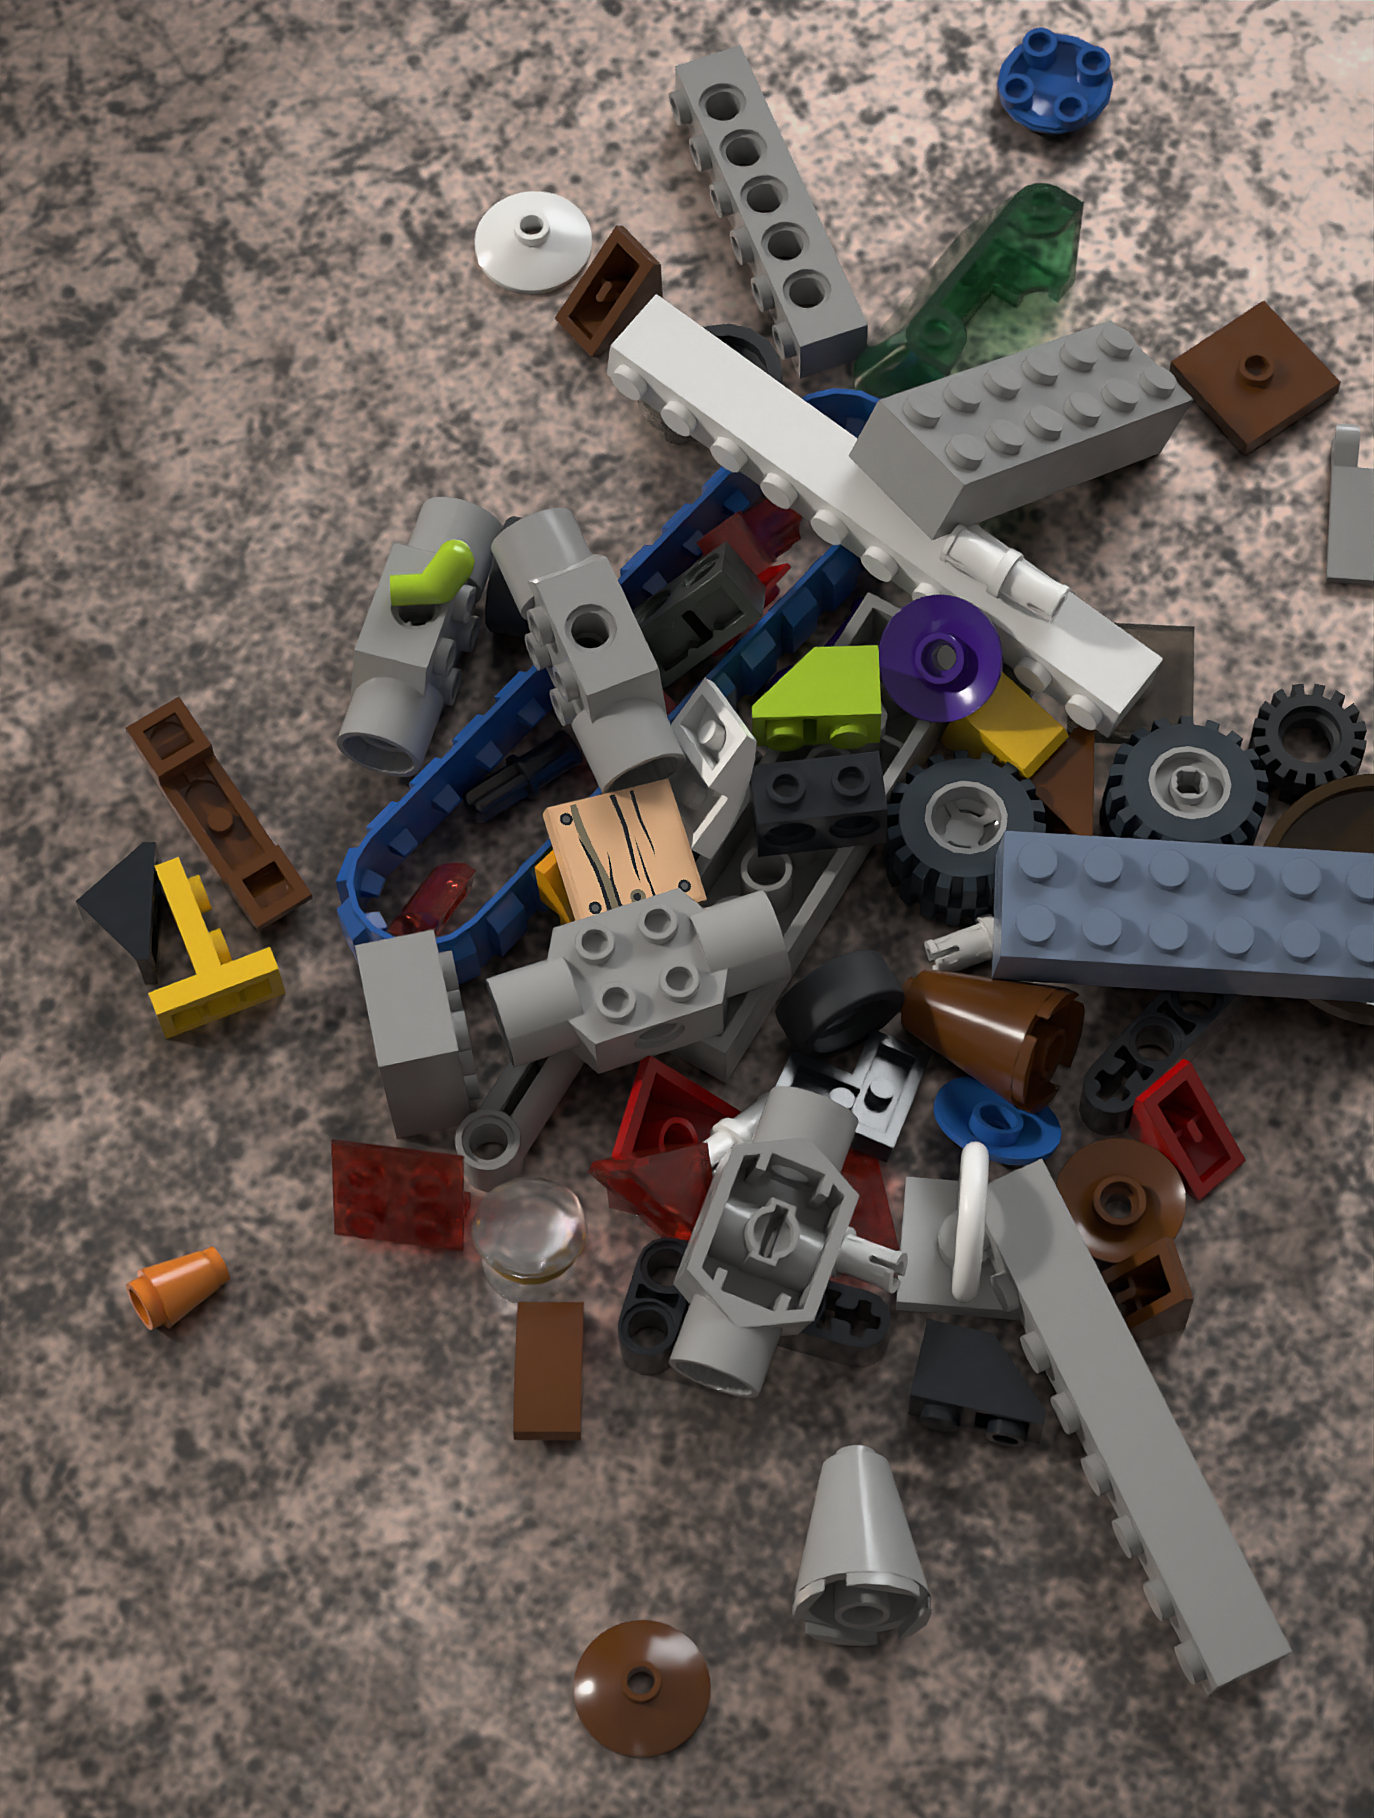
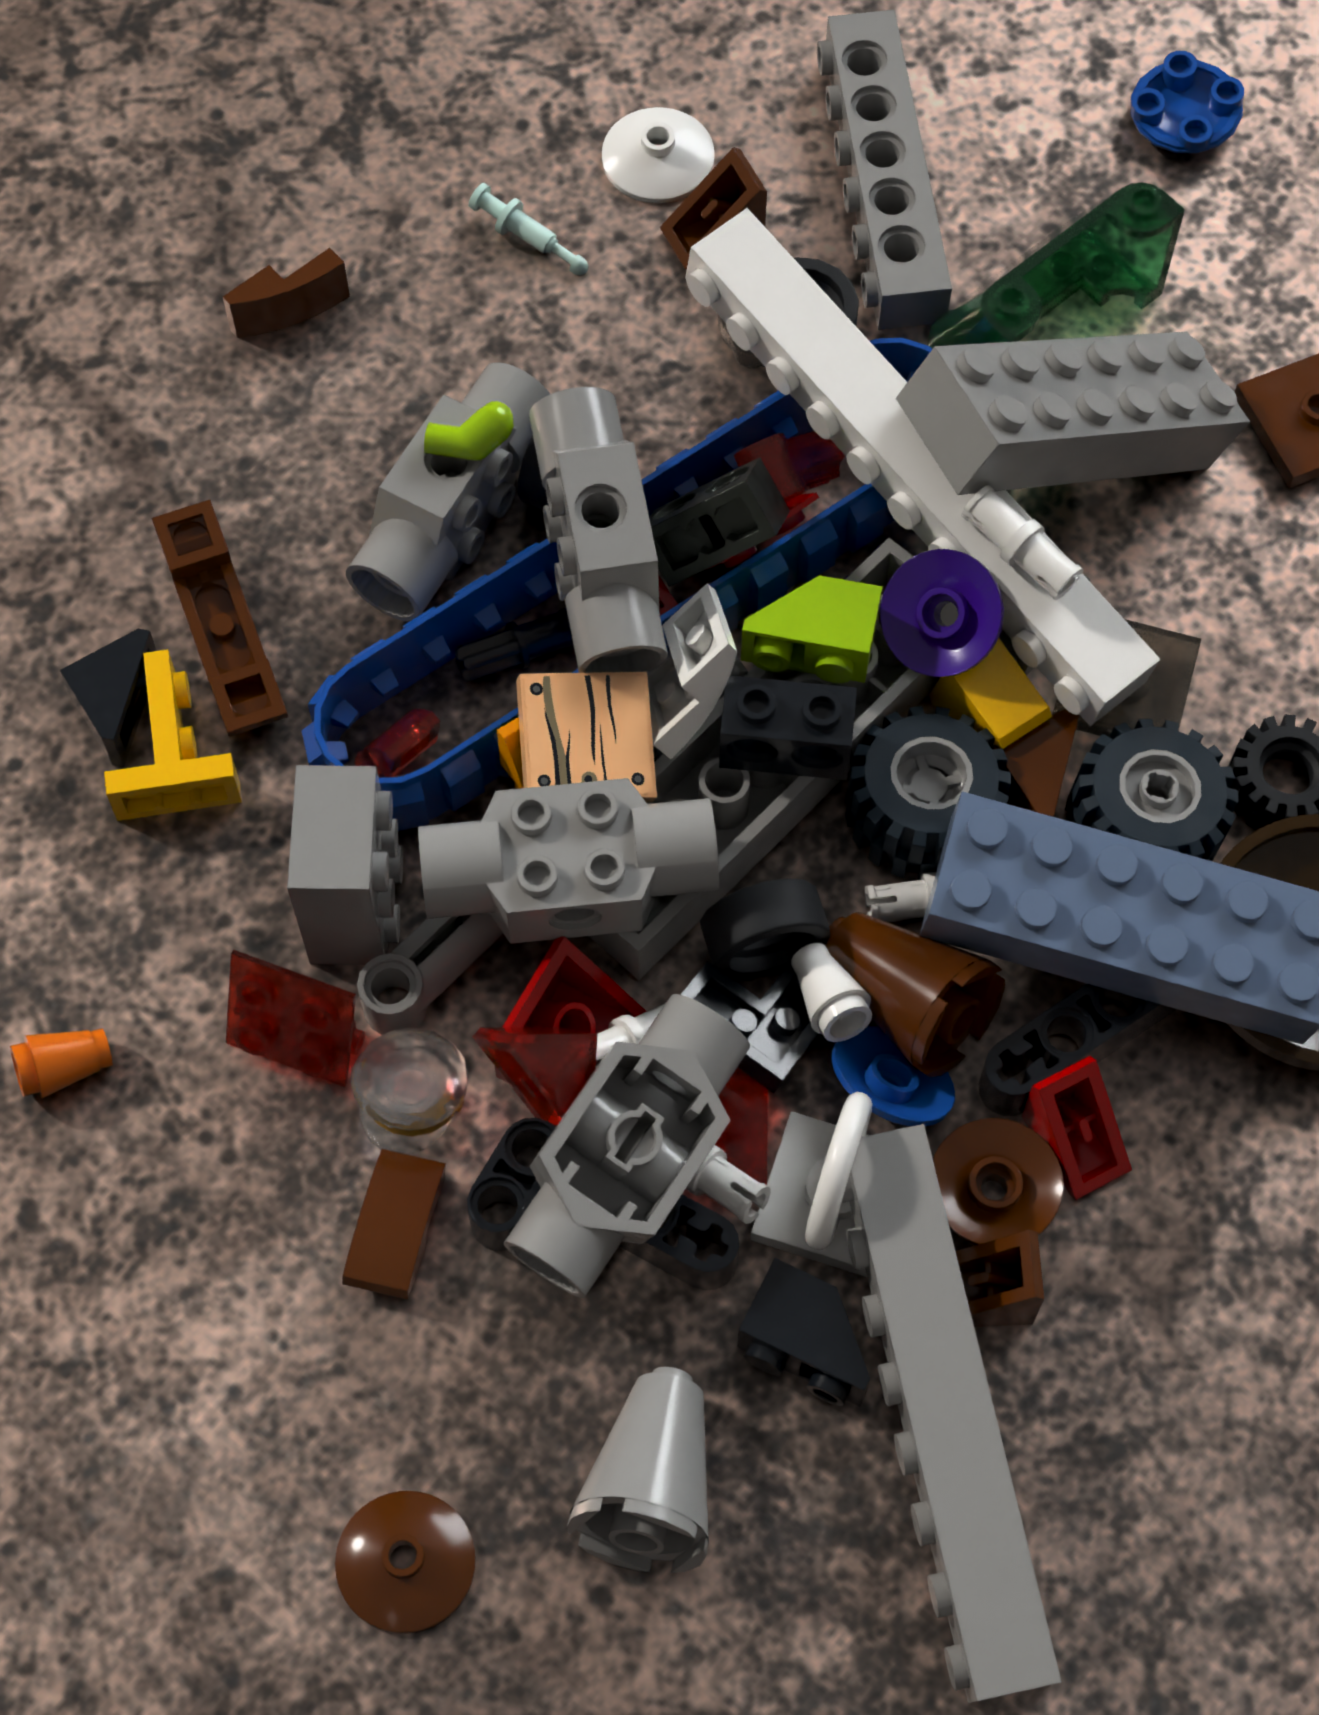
camera: 10 degrees right, 0 degrees up
none -> reddish brown slope [223,248,350,338]
none -> light aqua piece [468,183,589,275]
none -> white cone [791,943,872,1042]

